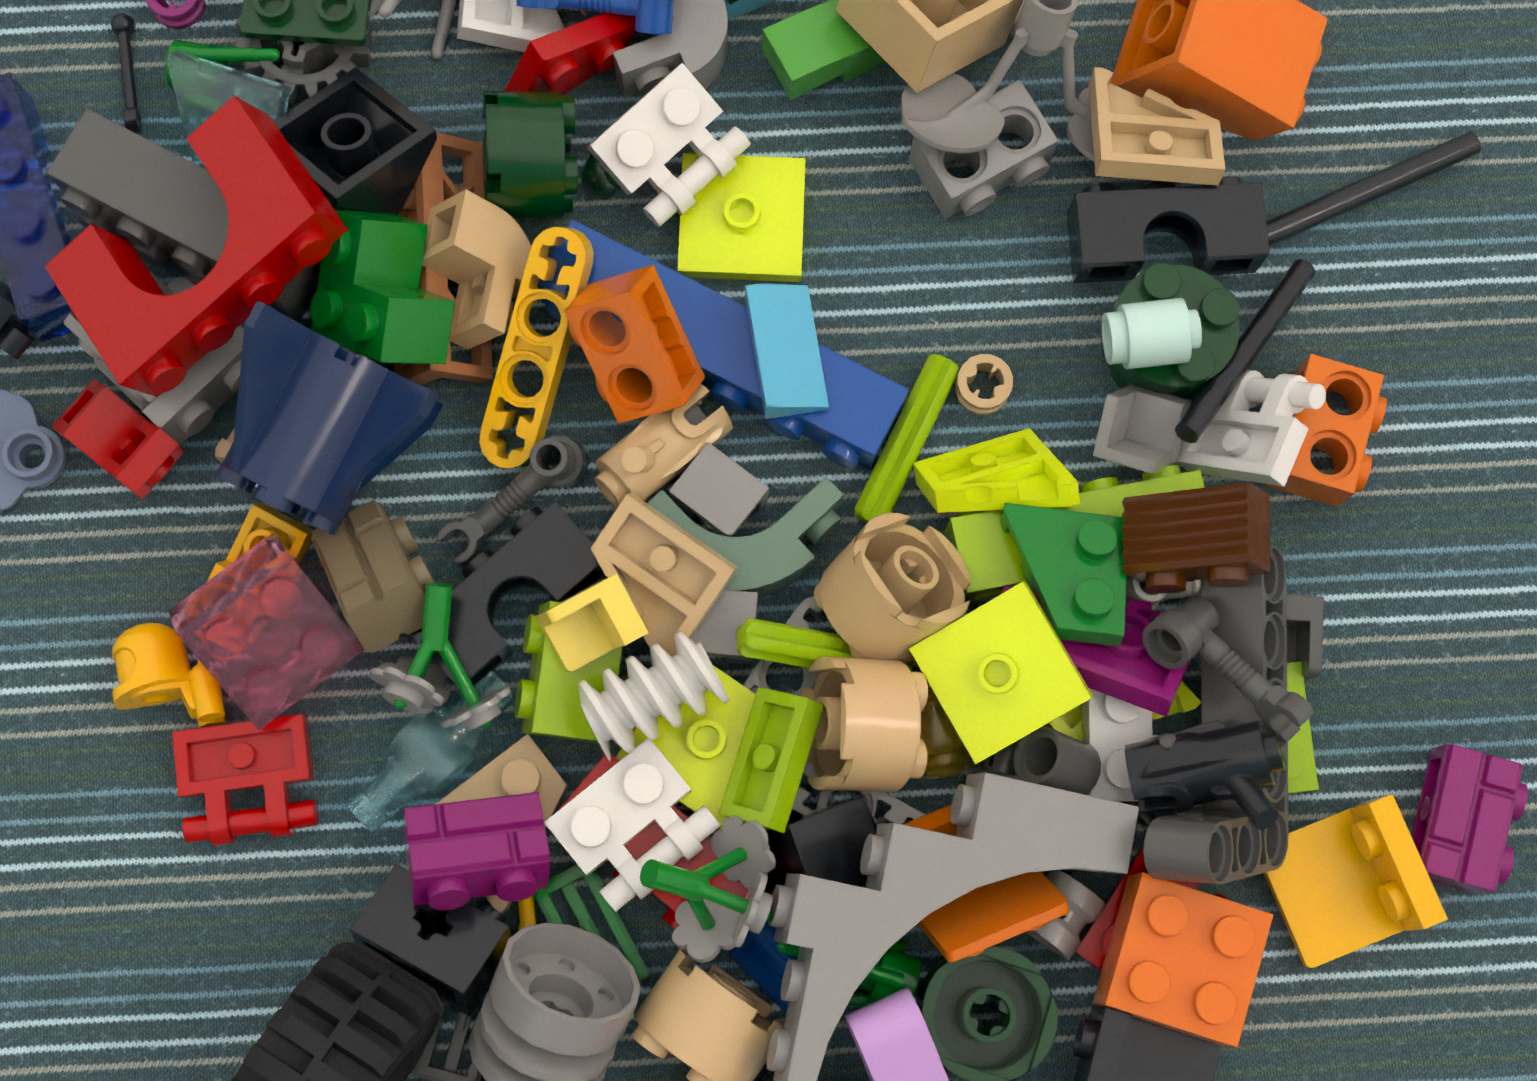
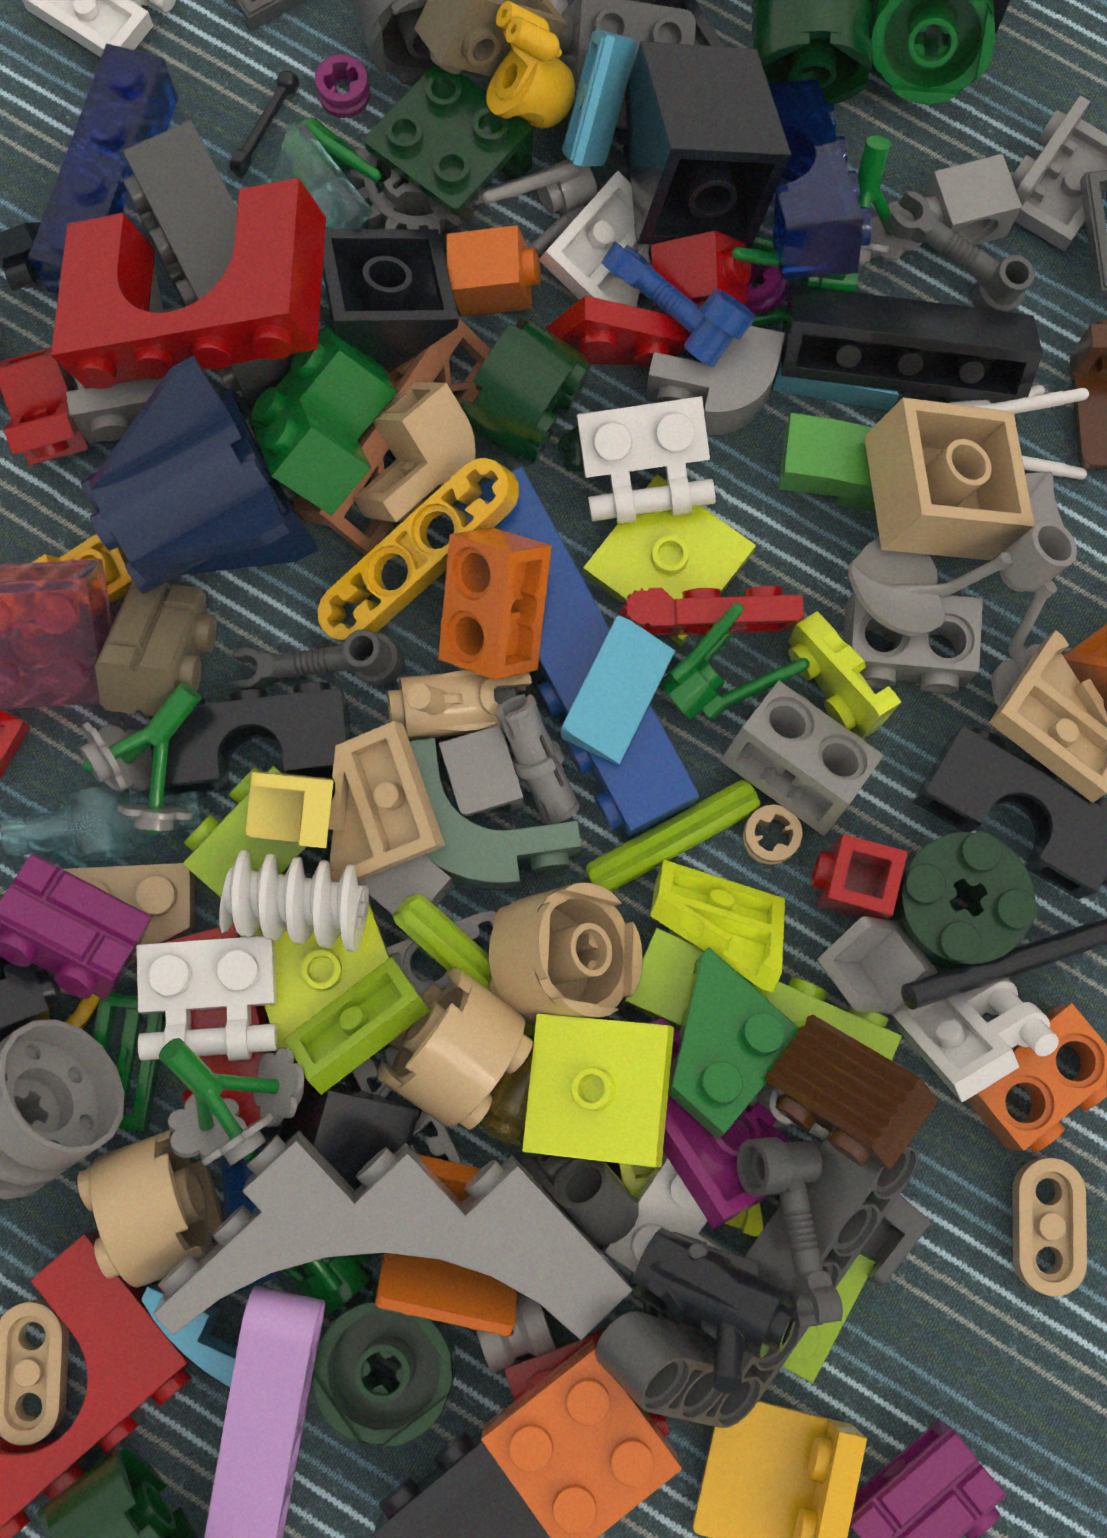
camera: 40 degrees right, 0 degrees up
light aqua brick [1102,298,1202,369] -> none
none -> orange brick [447,225,541,317]
none -> light grey pin [495,694,580,824]
none -> red hinge [618,586,804,636]
none -> green plant [660,603,810,721]
none -> light grey brick [720,681,884,836]
none -> neon yellow wing [788,611,901,739]
none -> red brick [810,834,908,919]
none -> tan plate [1012,1158,1087,1296]

